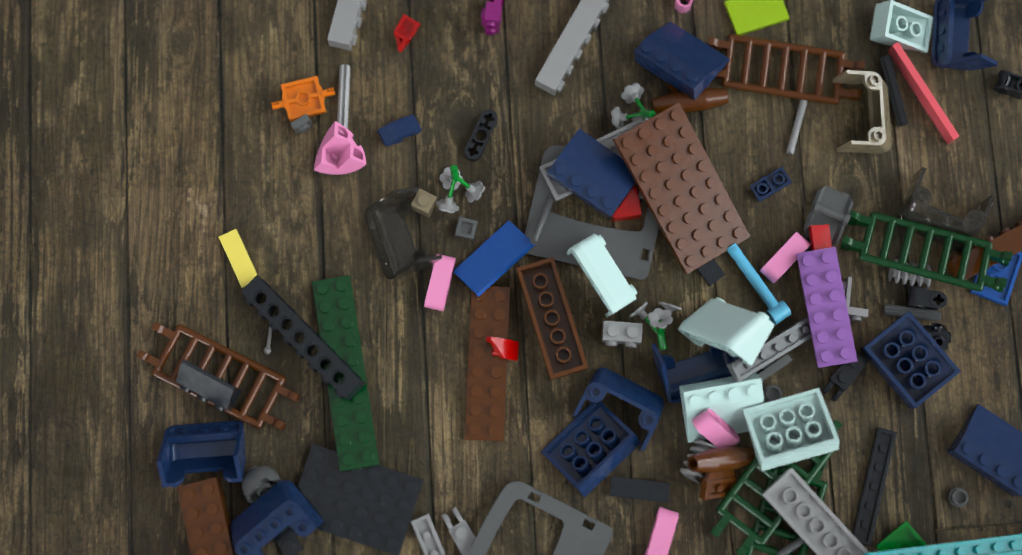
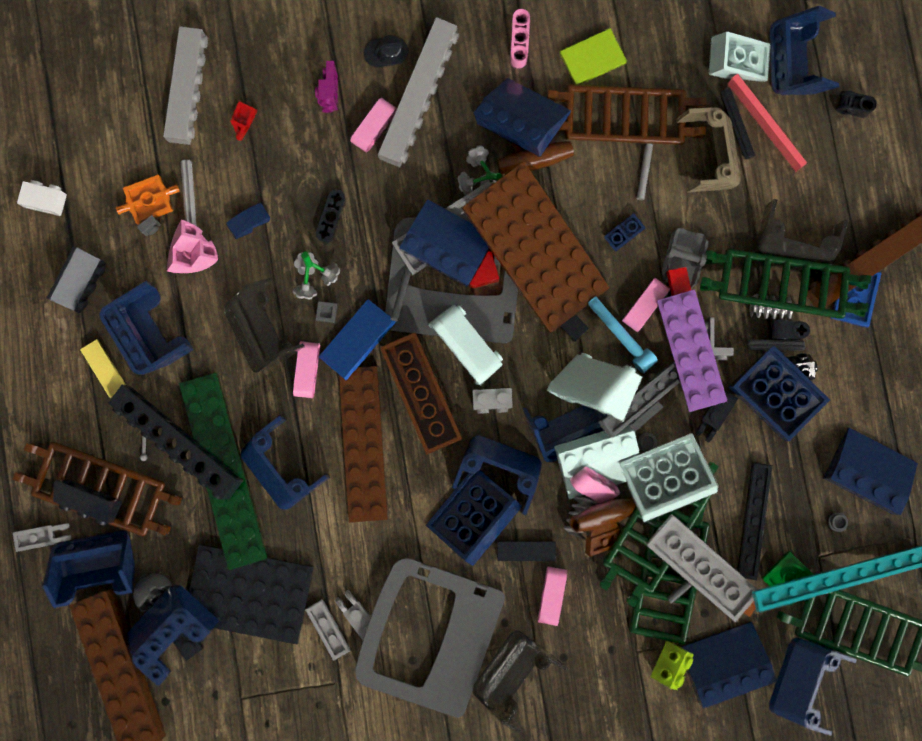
camera: 10 degrees left, 5 degrees up
dark tan brick [411,189,437,218] -> none
red slope [486,337,519,361] -> none
light grey plant [629,301,682,350] -> none
none -> light grey hinge [13,523,71,552]
none -> white brick [17,180,67,216]
none -> slope [47,246,106,313]
none -> dark blue windscreen [100,281,194,375]
none -> dark blue windscreen [241,416,330,509]
none -> bright pink beam [350,98,397,153]

